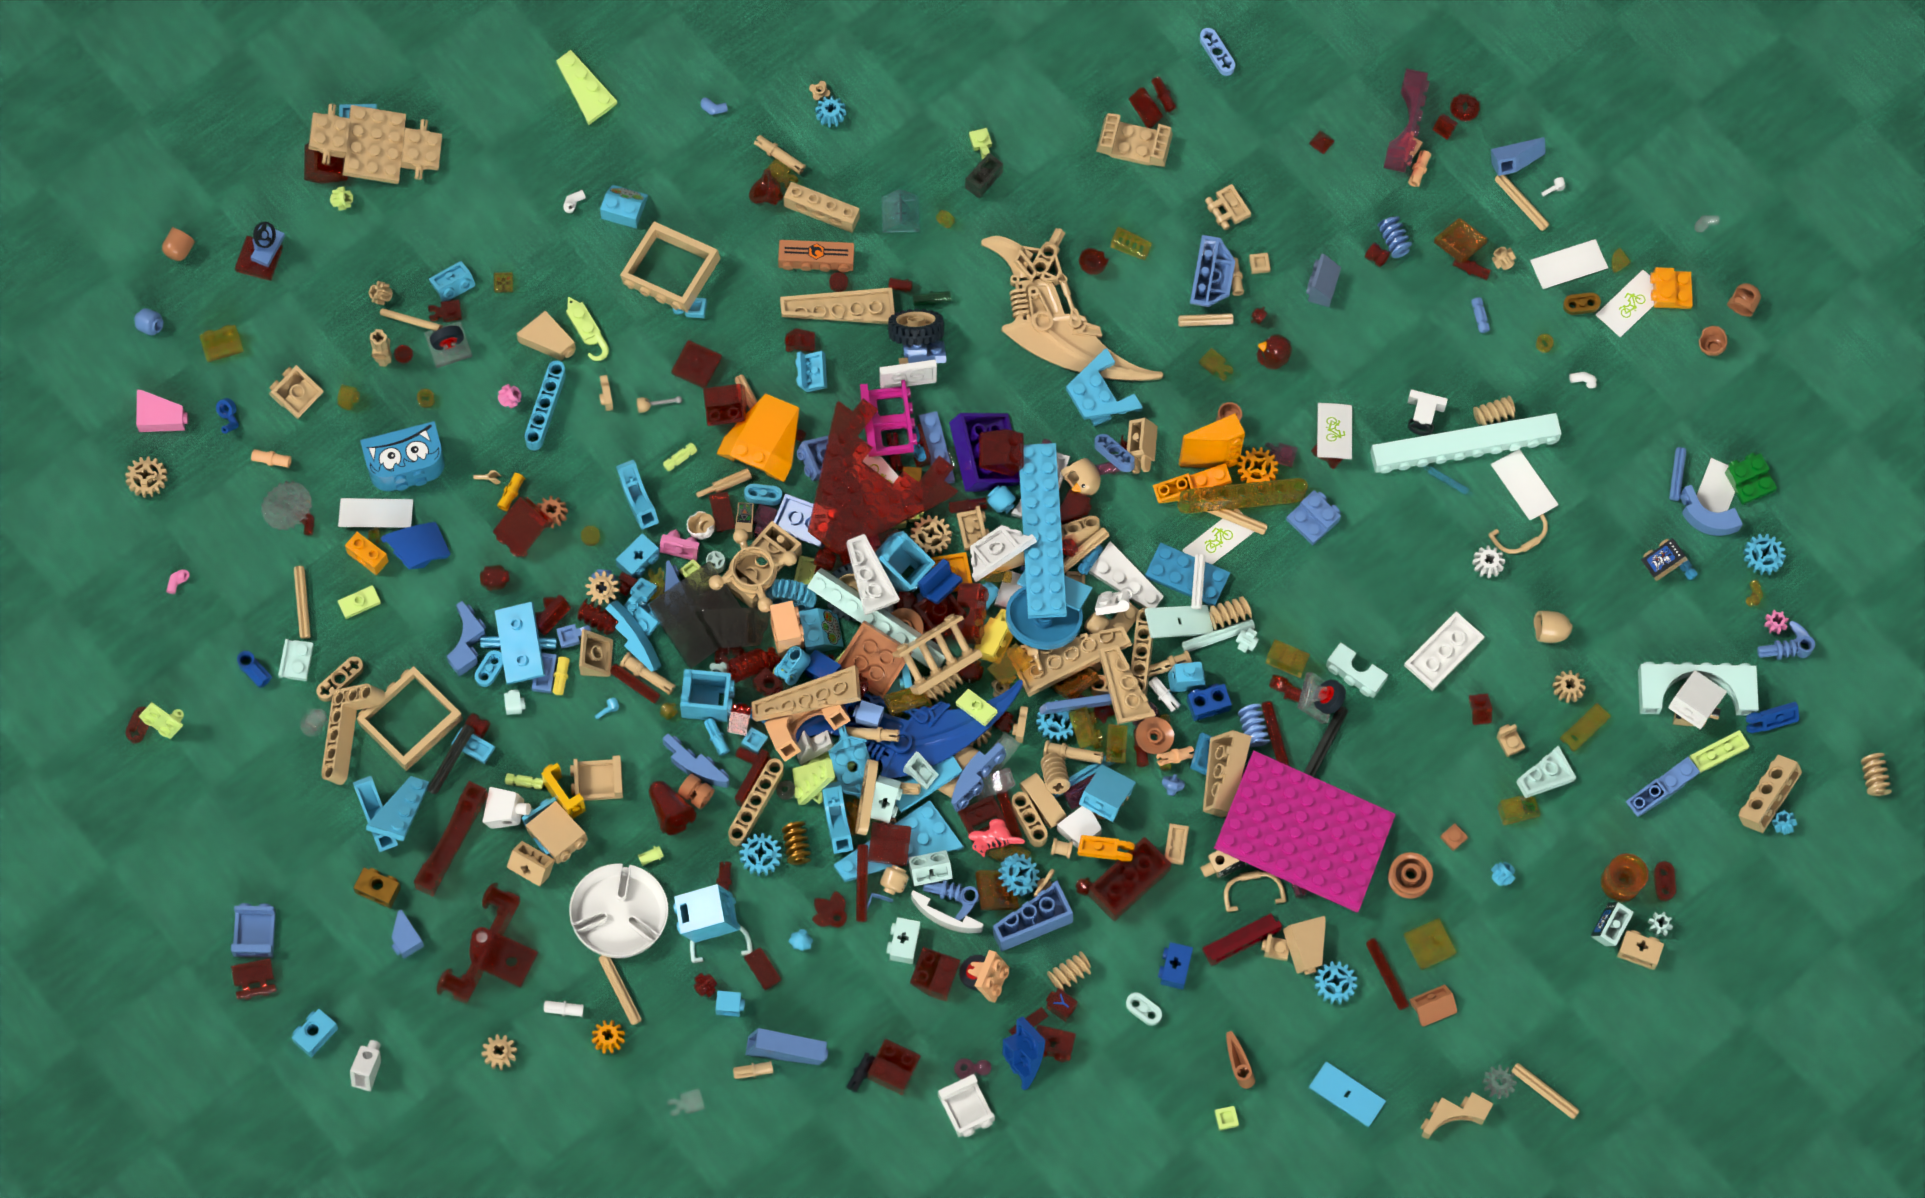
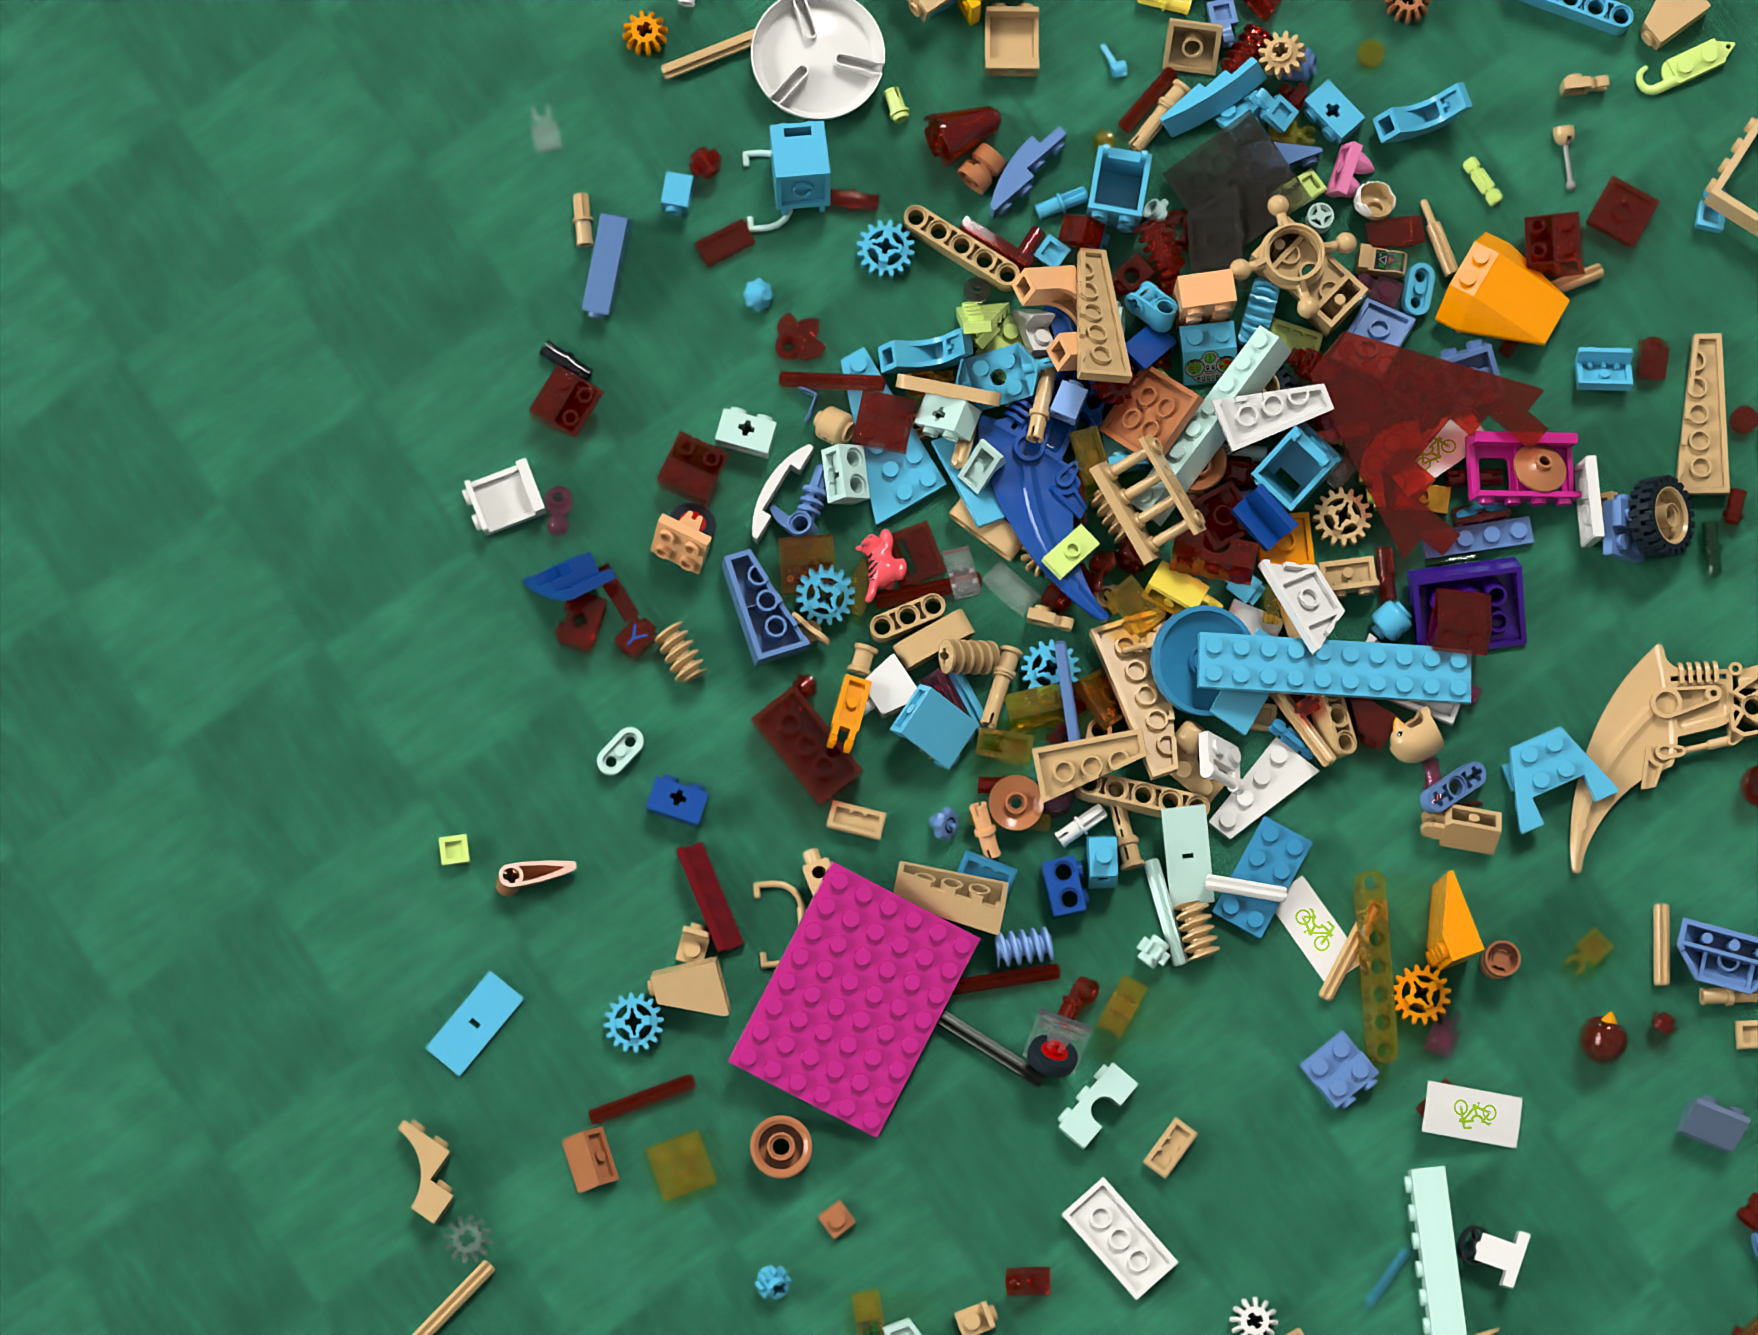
camera: 95 degrees right, 10 degrees up
pearl gold piece [782,821,811,865] -> none
medium blue slope [951,742,1007,812] -> none
light orange slope [1153,463,1232,503] -> none
none -> clear red plate [1088,551,1116,594]
none -> tan plate [1142,1117,1199,1179]
none -> nougat dish [1513,445,1566,493]

